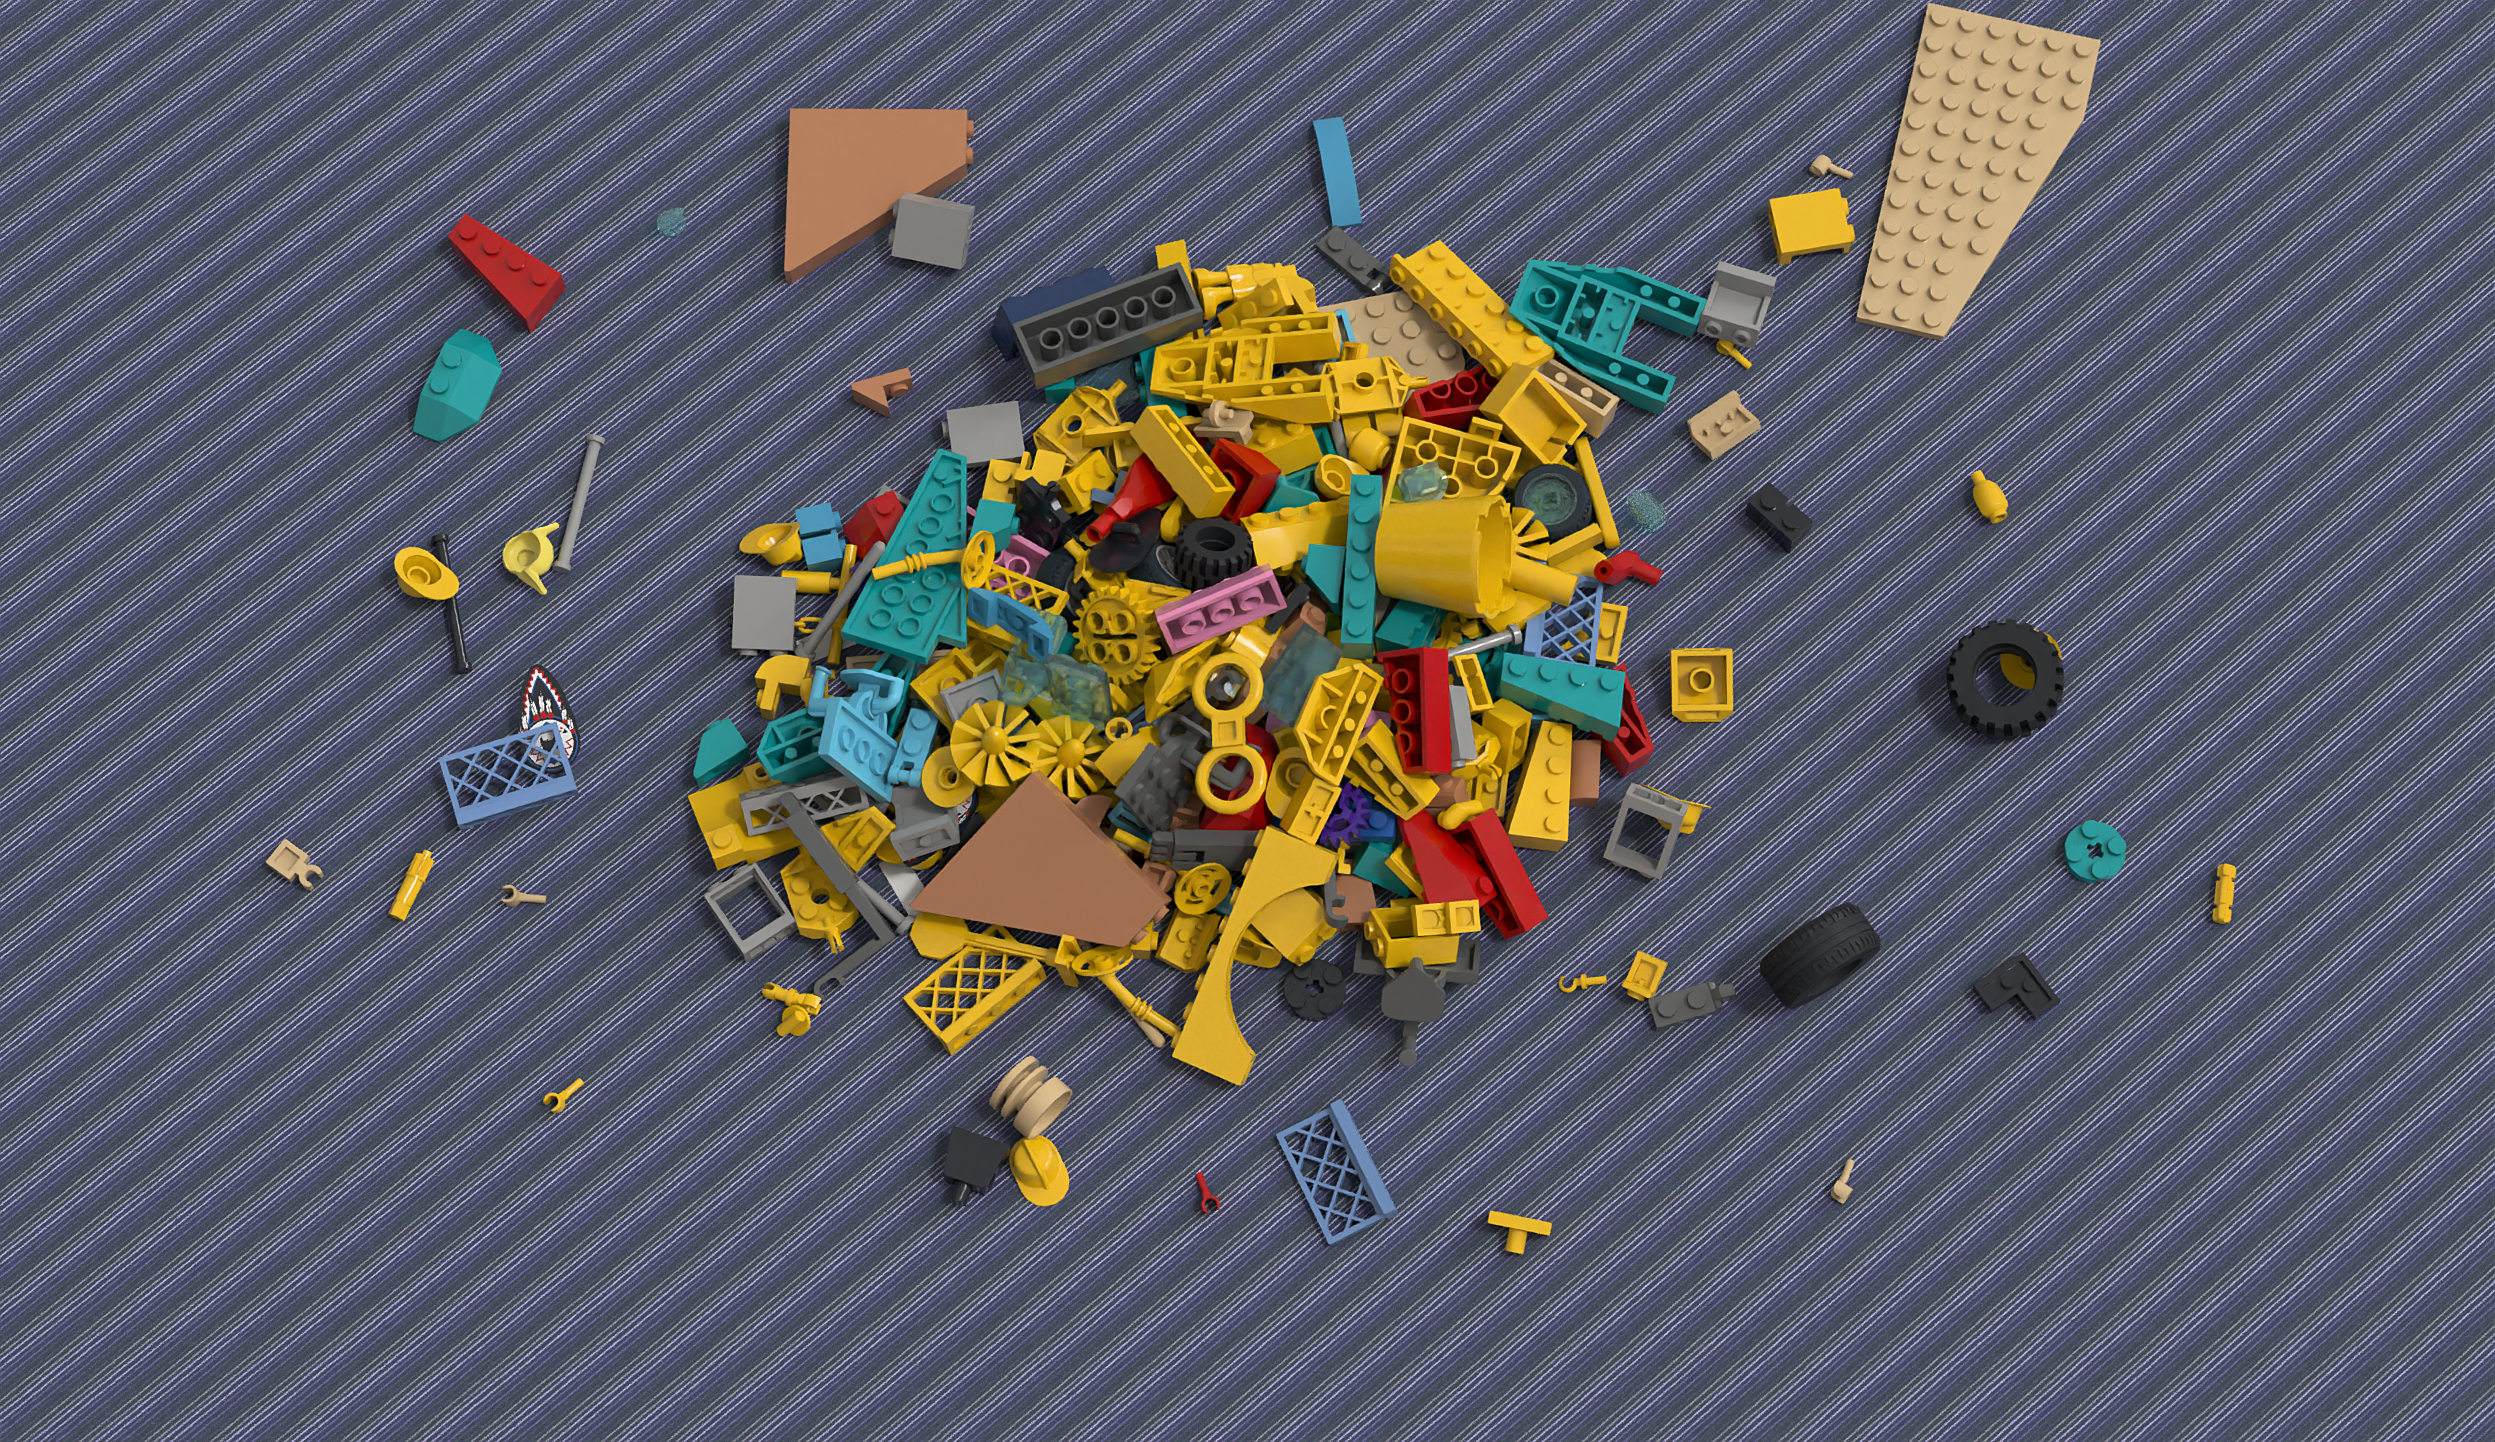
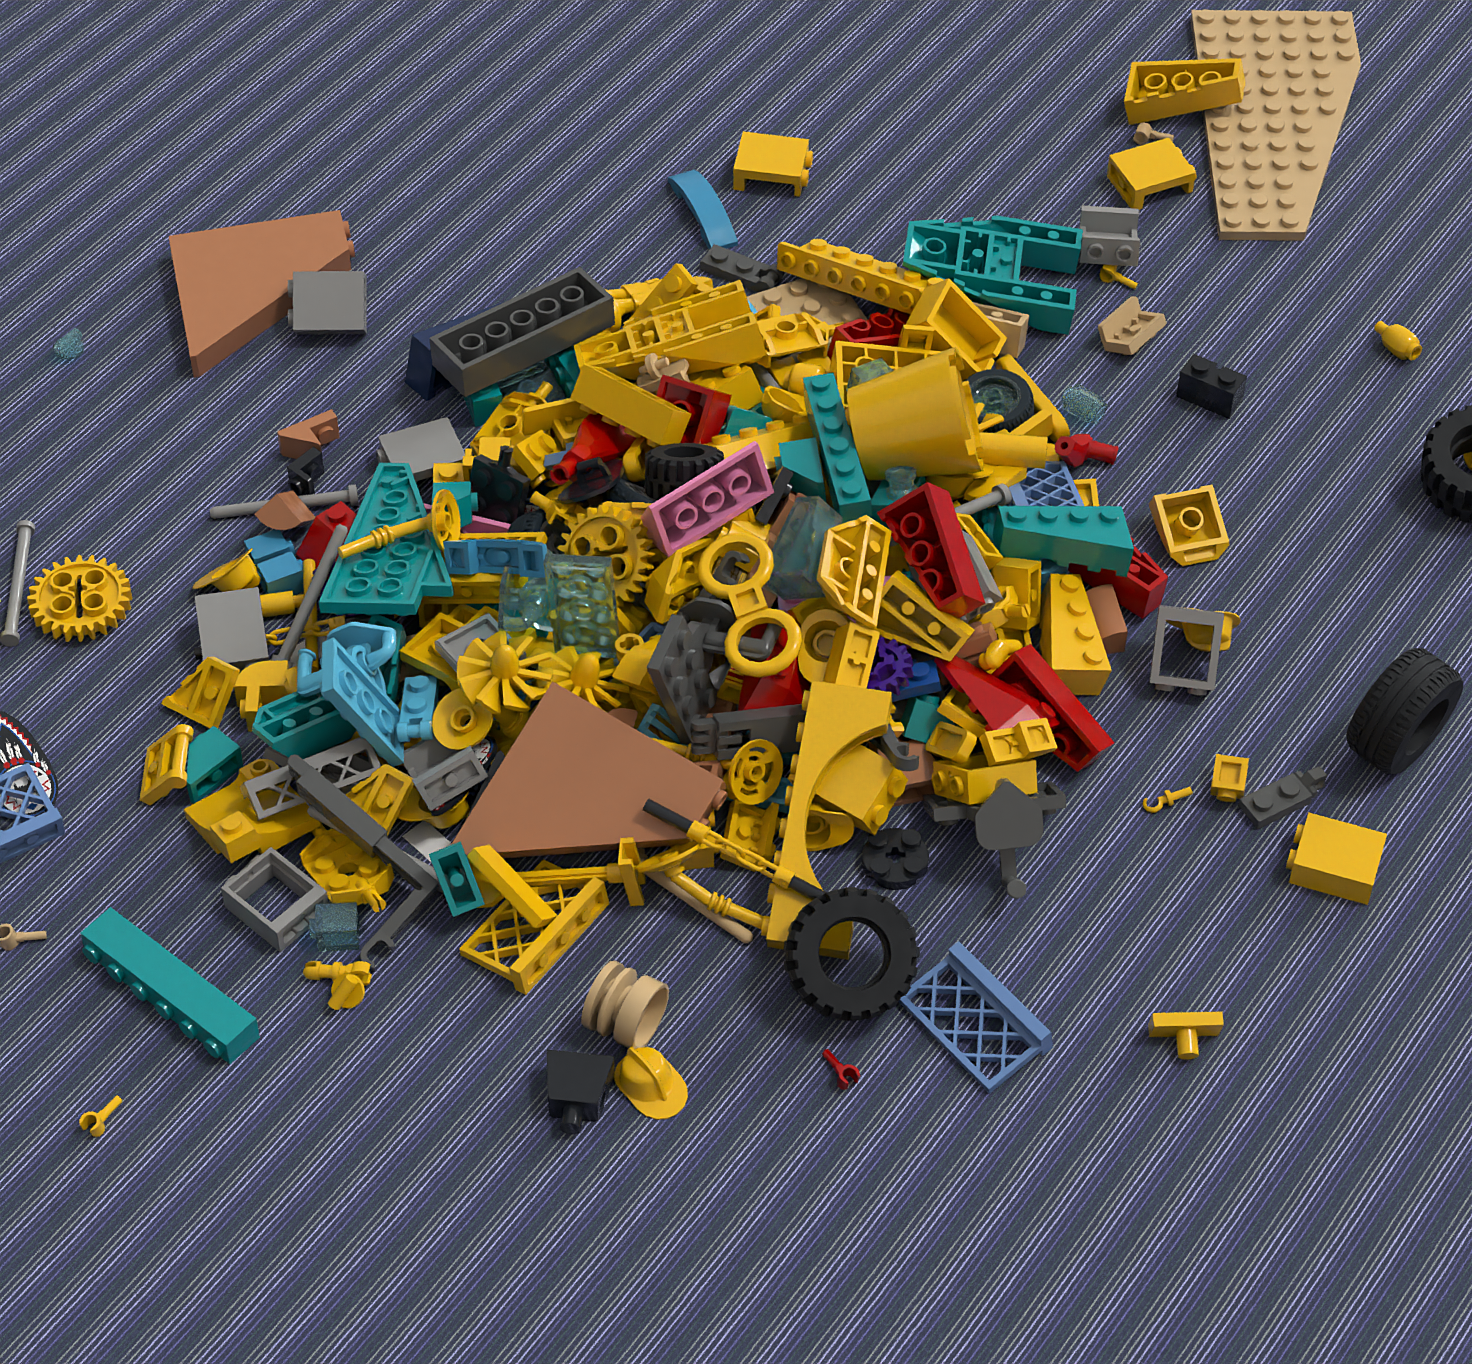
camera: 15 degrees left, 20 degrees down
none -> yellow gear [27,555,133,642]
none -> teal brick [80,907,260,1064]
none -> yellow plate [139,724,194,806]
none -> yellow wing [161,657,240,728]
none -> light grey bar [210,484,359,519]
none -> nougat brick [254,491,315,530]
none -> black bracket [287,447,324,496]
none -> clear light blue brick [309,902,359,952]
none -> teal slope [429,841,485,917]
none -> yellow tile [467,845,558,928]
none -> piece [643,799,827,900]
none -> yellow panel [733,131,813,197]
none -> black tyre [783,887,920,1021]
none -> clear light blue wheel [885,466,918,501]
none -> yellow piece [925,721,977,764]
none -> yellow wedge [1124,58,1246,125]
none -> yellow brick [1286,812,1387,905]

